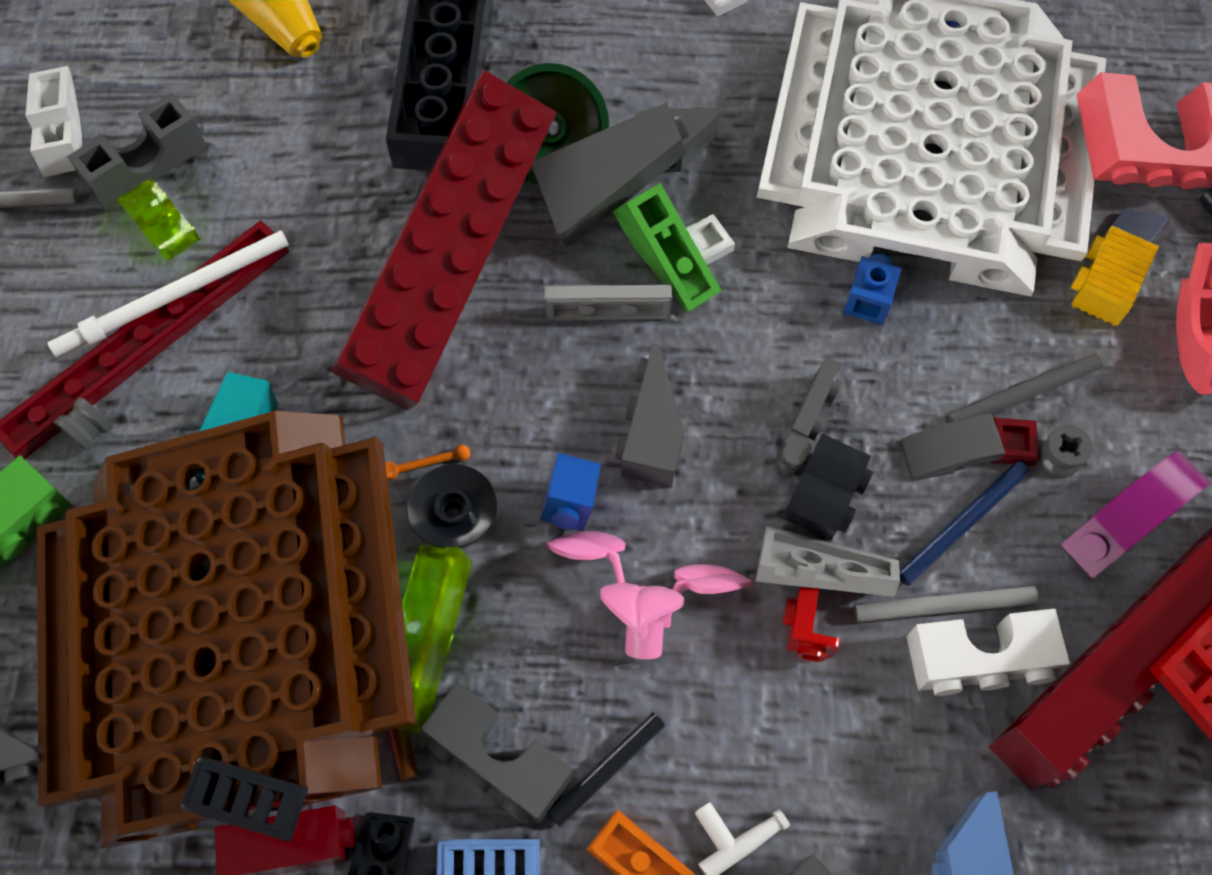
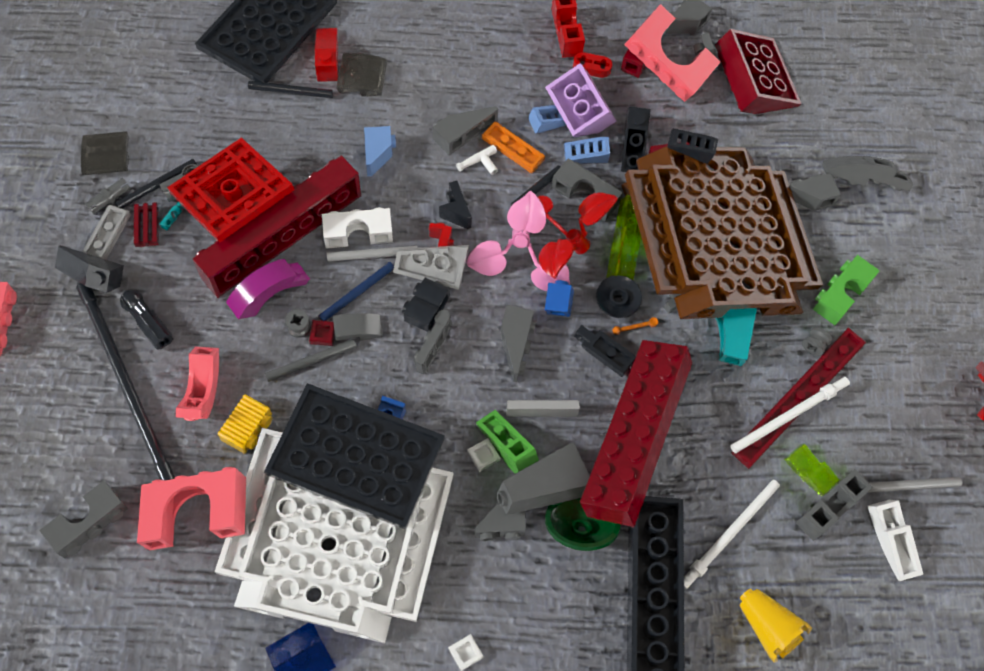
camera: 175 degrees right, 0 degrees up
sand blue slope [1103,209,1168,242] -> none
none -> black plate [264,383,445,530]
none -> black slope [439,180,472,229]
none -> red plant [538,192,618,279]
none -> black hinge [574,325,636,377]
none -> white bar [684,480,780,590]

